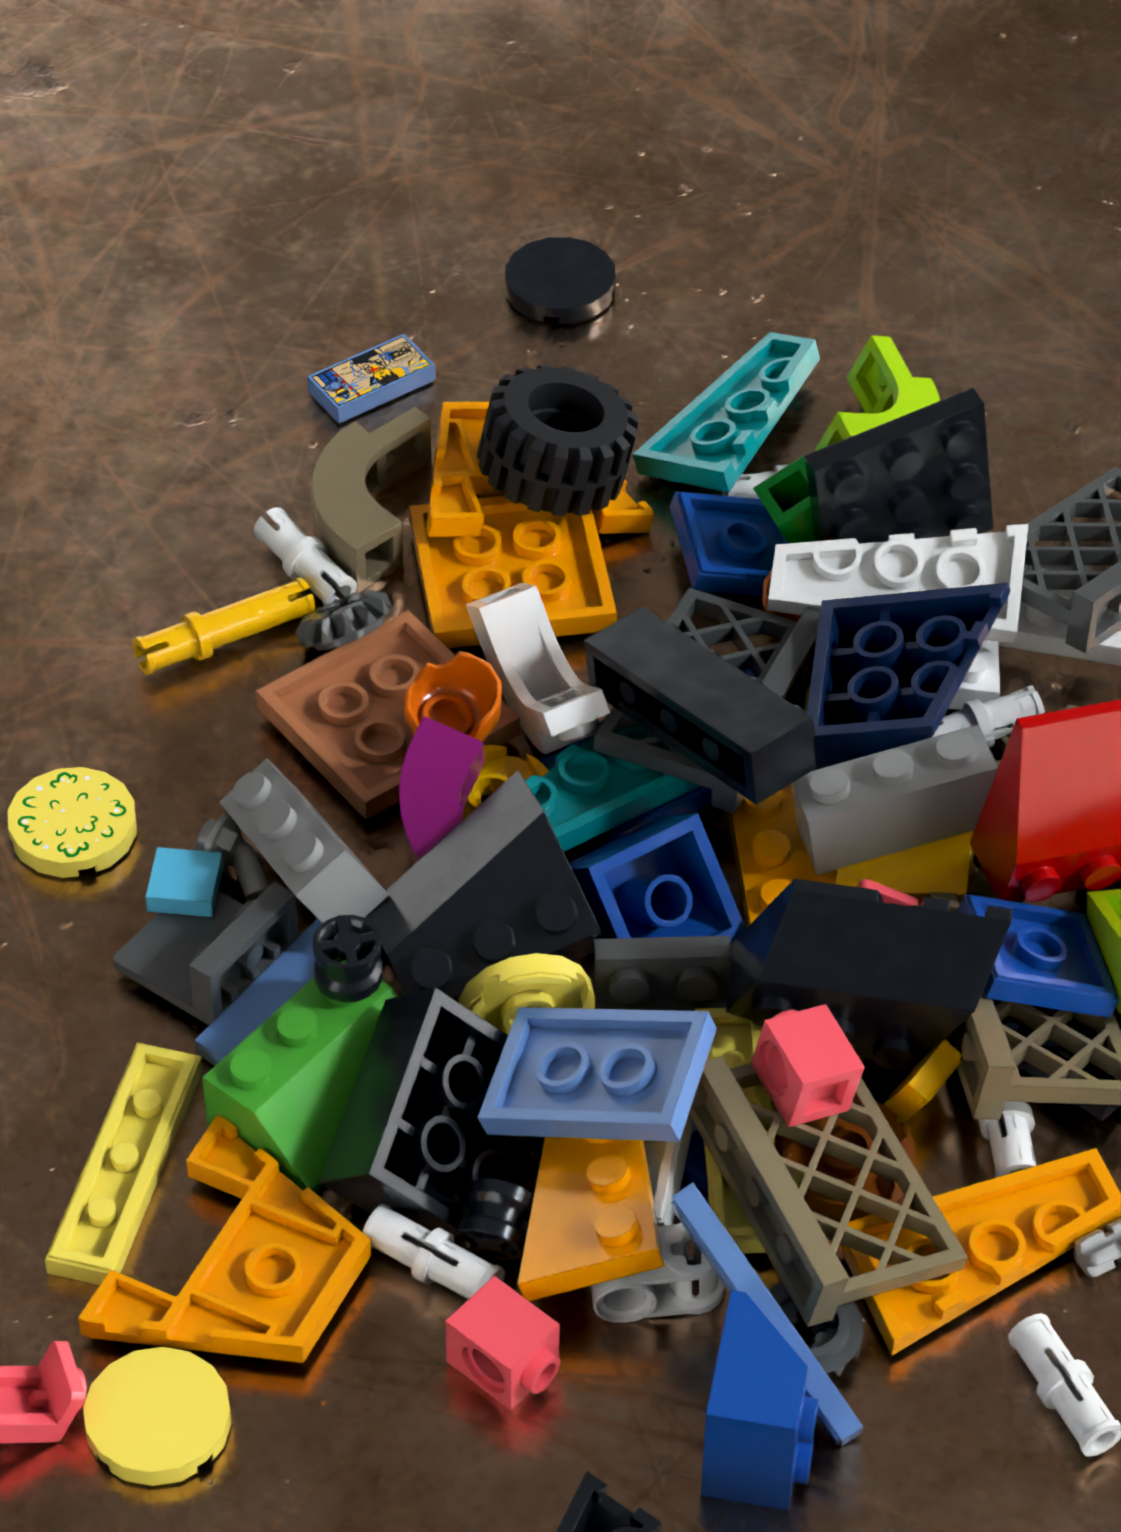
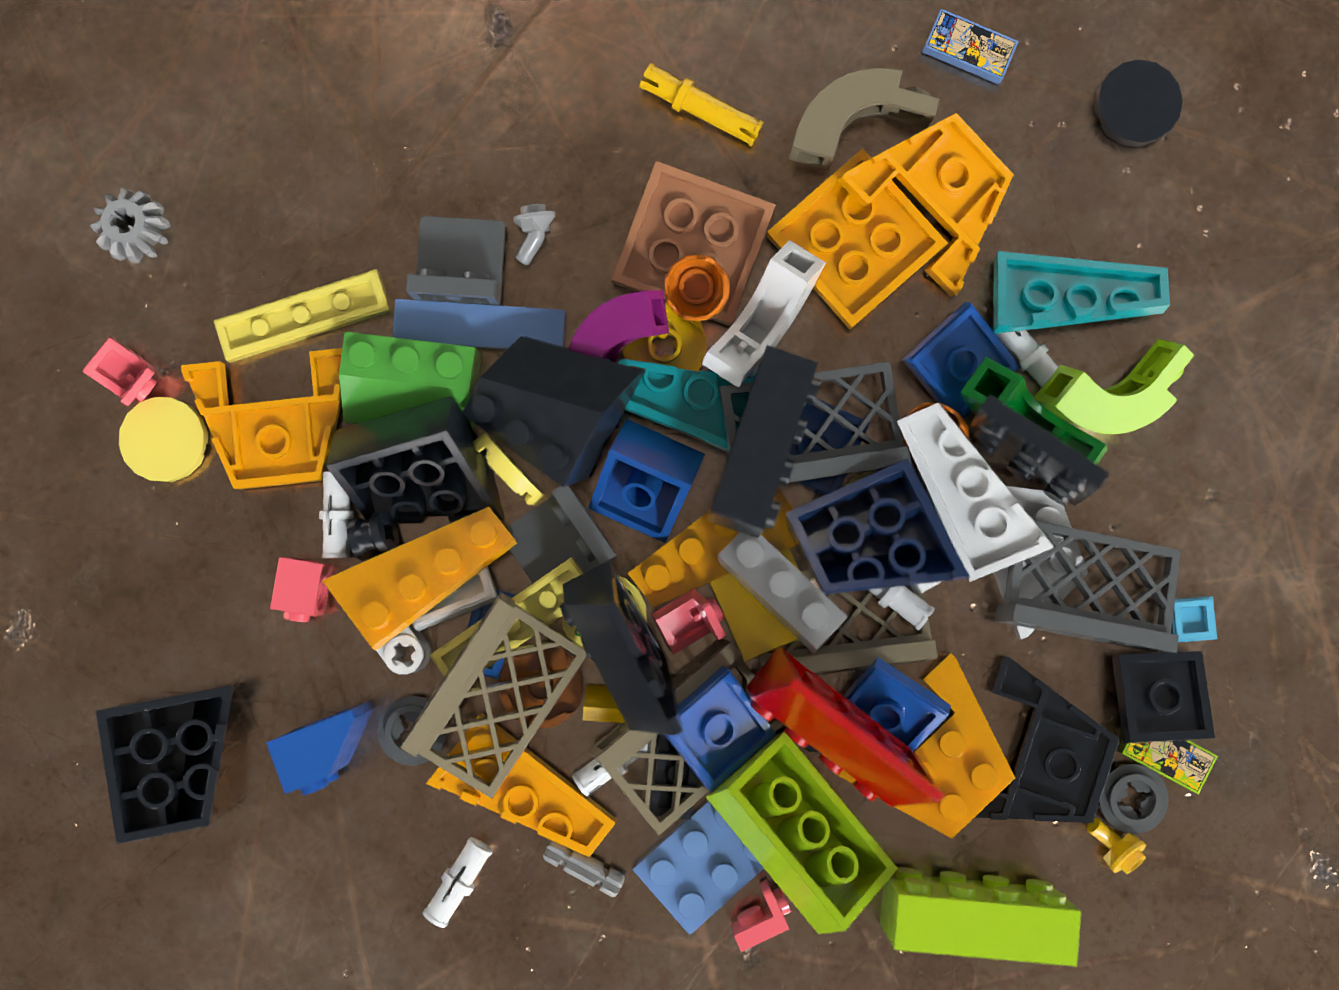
camera: 55 degrees right, 40 degrees up
light yellow tile [8,767,137,878] -> none
medium azure tile [146,847,223,917] -> none
light grey brick [219,758,389,923] -> none
white pin [253,507,357,606] -> none
dark grey gear [295,589,392,650] -> none
black wheel [313,915,383,1002] -> none
black tyre [477,365,638,516] -> none
medium blue plate [477,1007,717,1142] -> none
medium blue tile [671,1182,863,1447] -> none
coral brick [751,1004,865,1128] -> none

